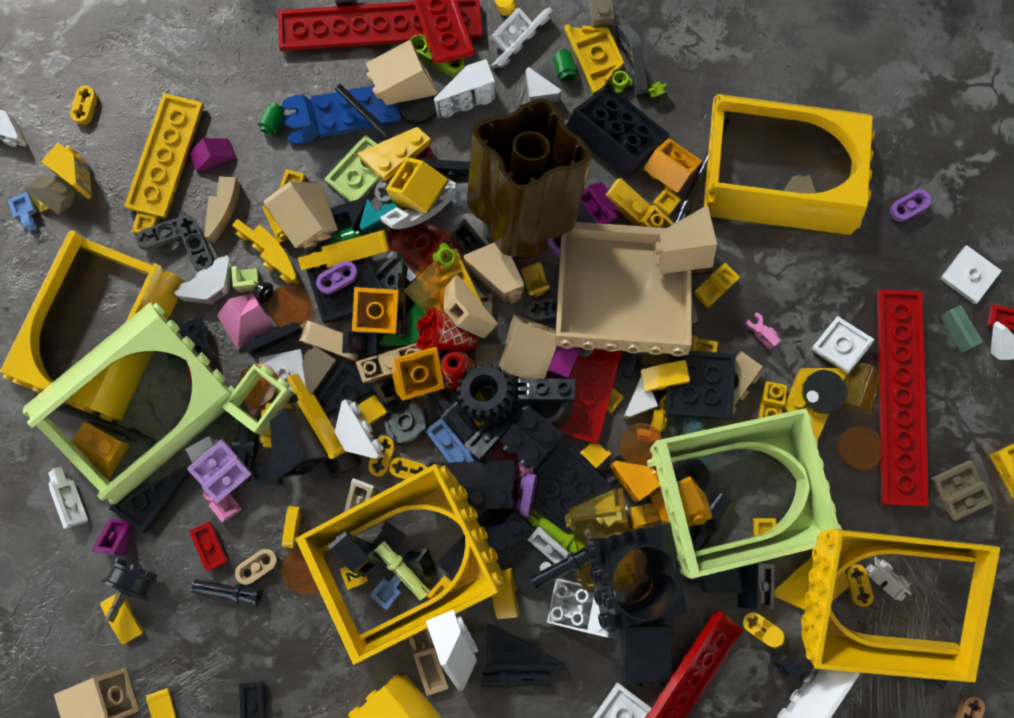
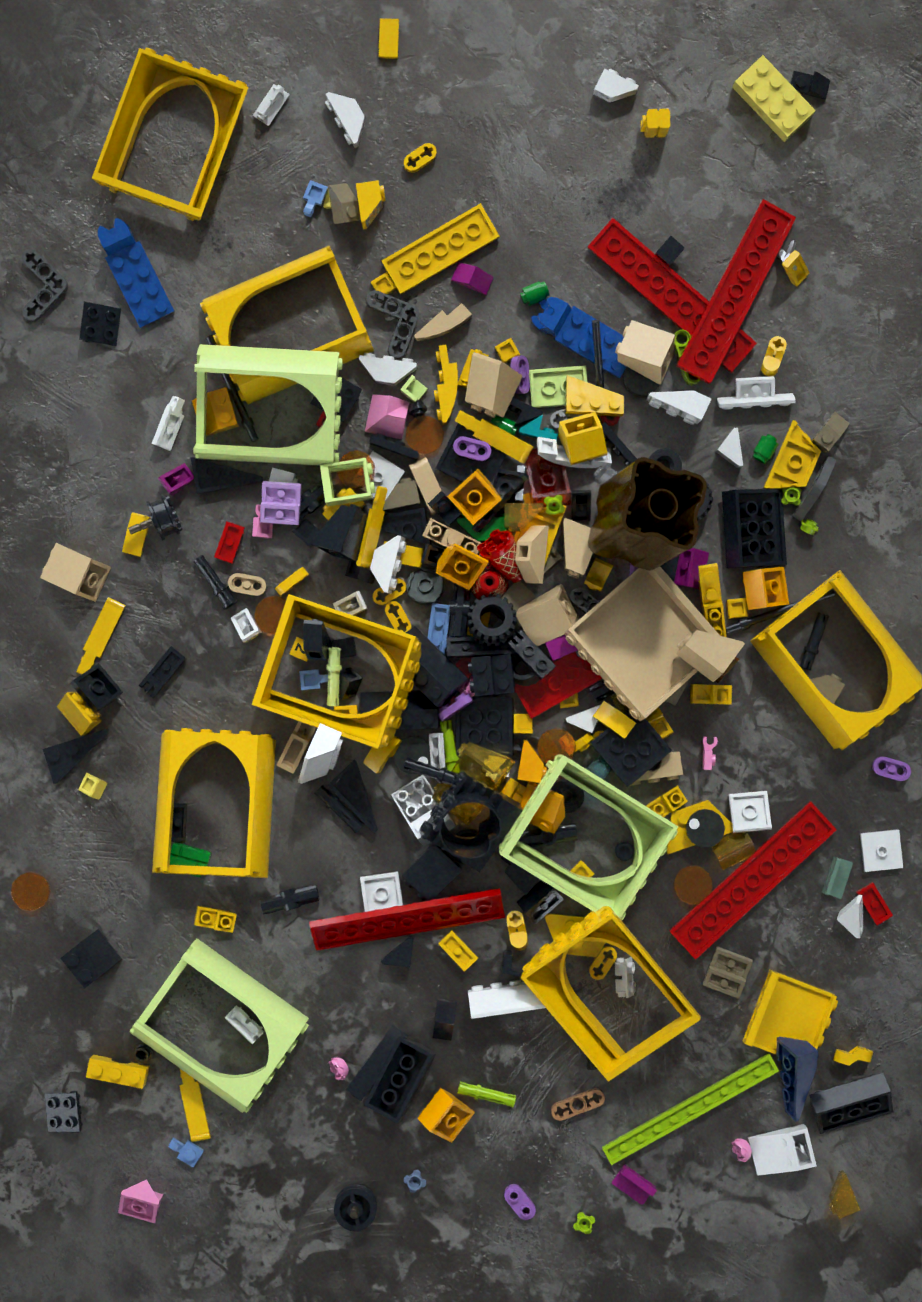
camera: 45 degrees right, 10 degrees up
none -> white slope [231,608,262,643]
none -> yellow plate [438,930,478,972]
none -> medium lavender plate [510,355,530,395]
none -> black plate [615,842,634,861]
none -> black pin [799,612,830,671]

